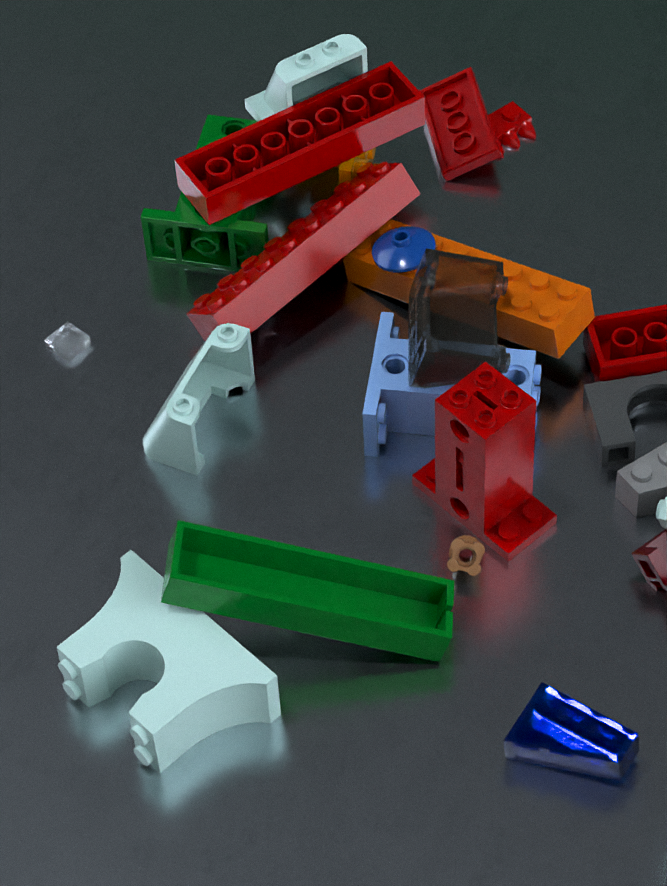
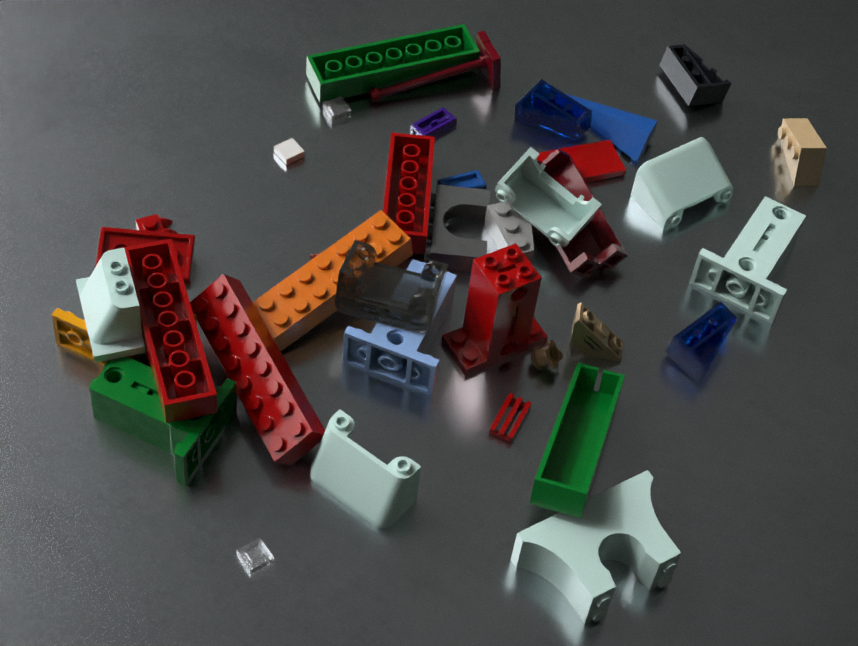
camera: 85 degrees left, 0 degrees up
blue dish [372,226,436,273] -> none
none -> red tile [489,393,532,443]
none -> tan slope [570,302,623,362]

